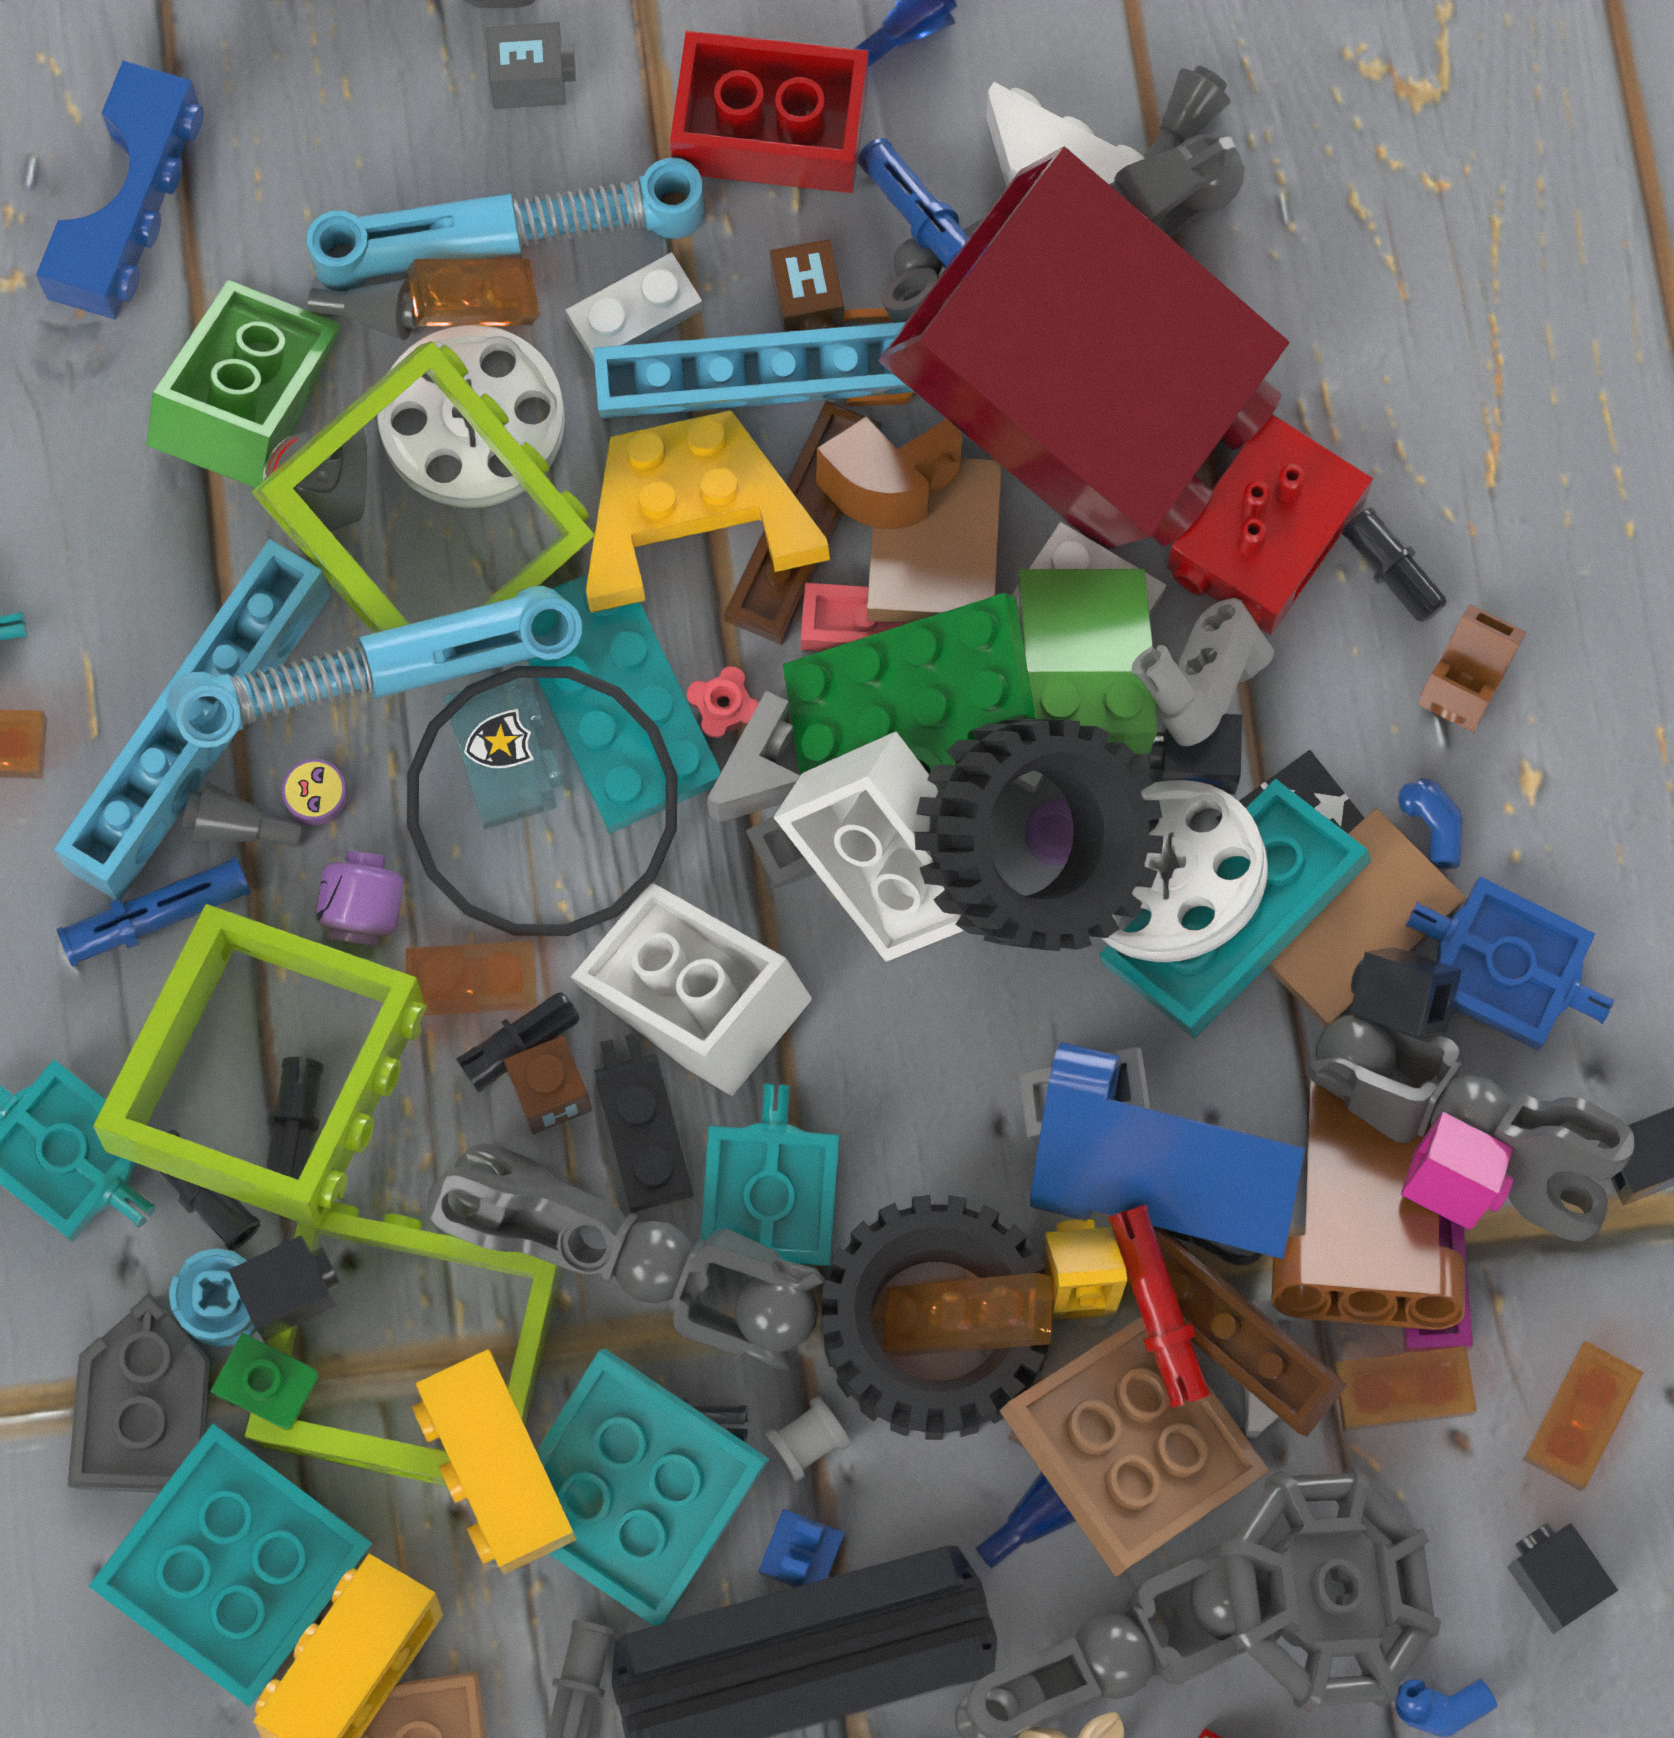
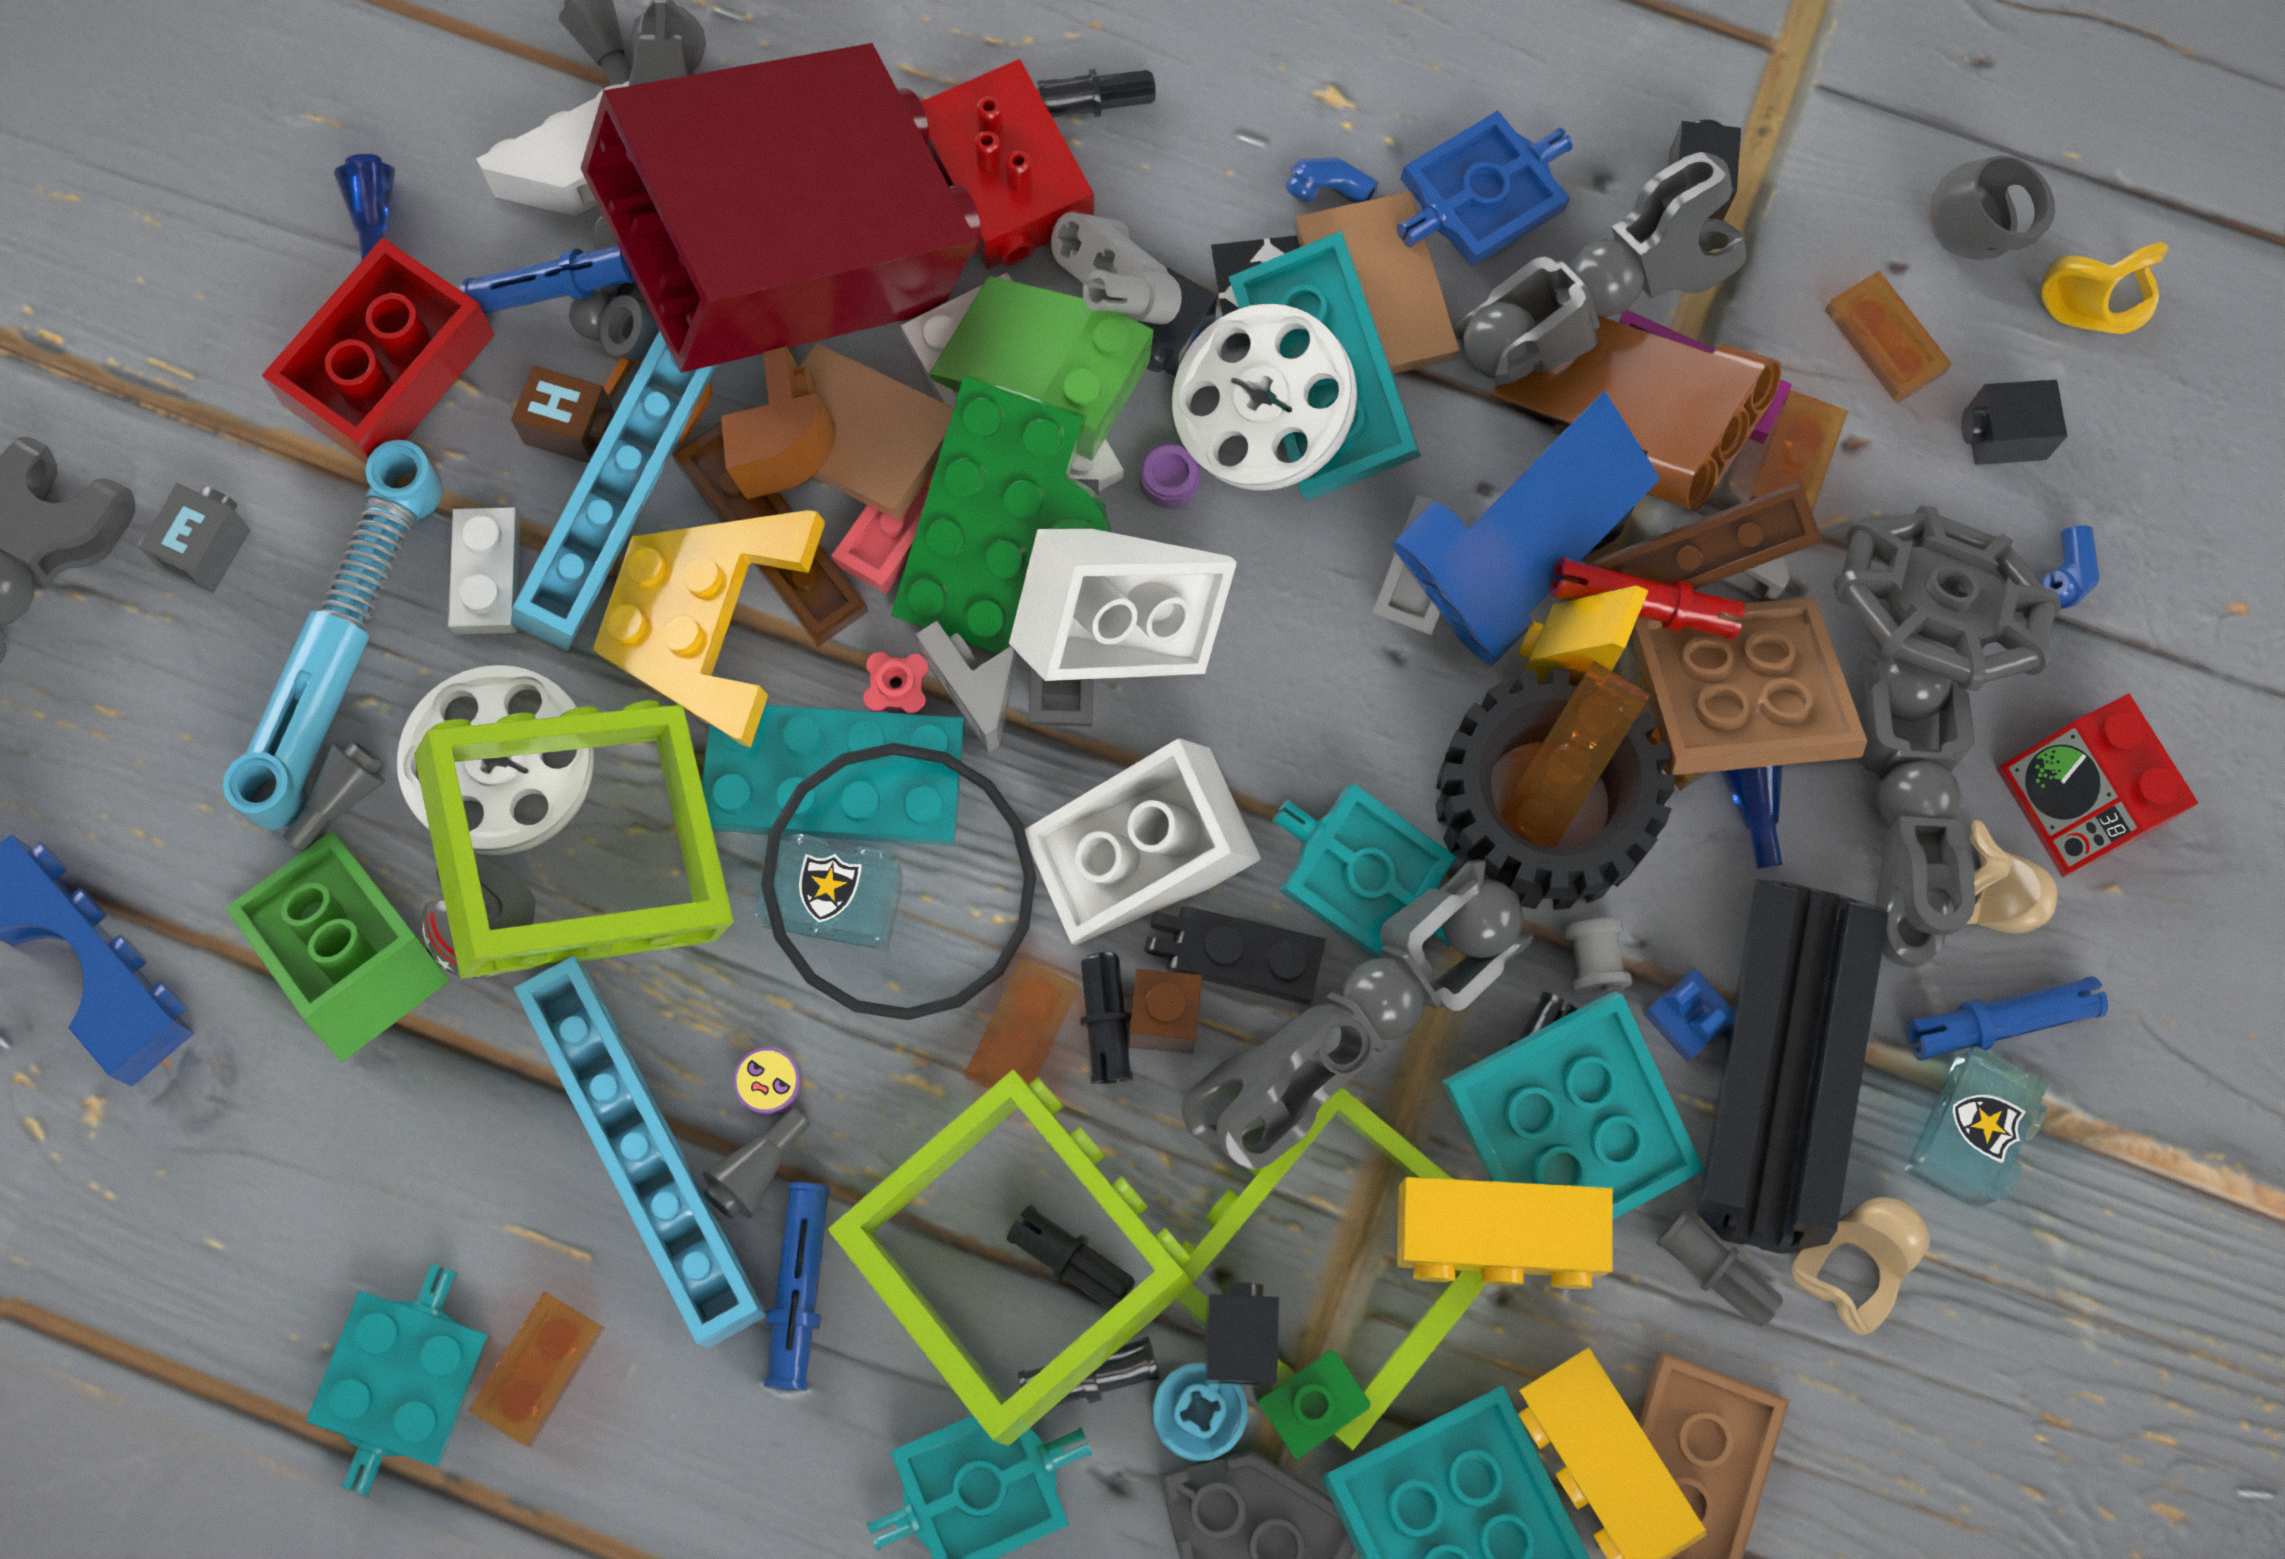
camera: 65 degrees left, 0 degrees up
medium azure piece [167,586,582,748] -> none
medium lavender head [315,850,404,946] -> none
clear orange plate [407,259,540,326] -> none
black tyre [914,719,1163,951] -> none
black brick [1350,947,1462,1037] -> none
dark pink brick [1400,1112,1513,1230] -> none
brick [1418,604,1527,733] -> none

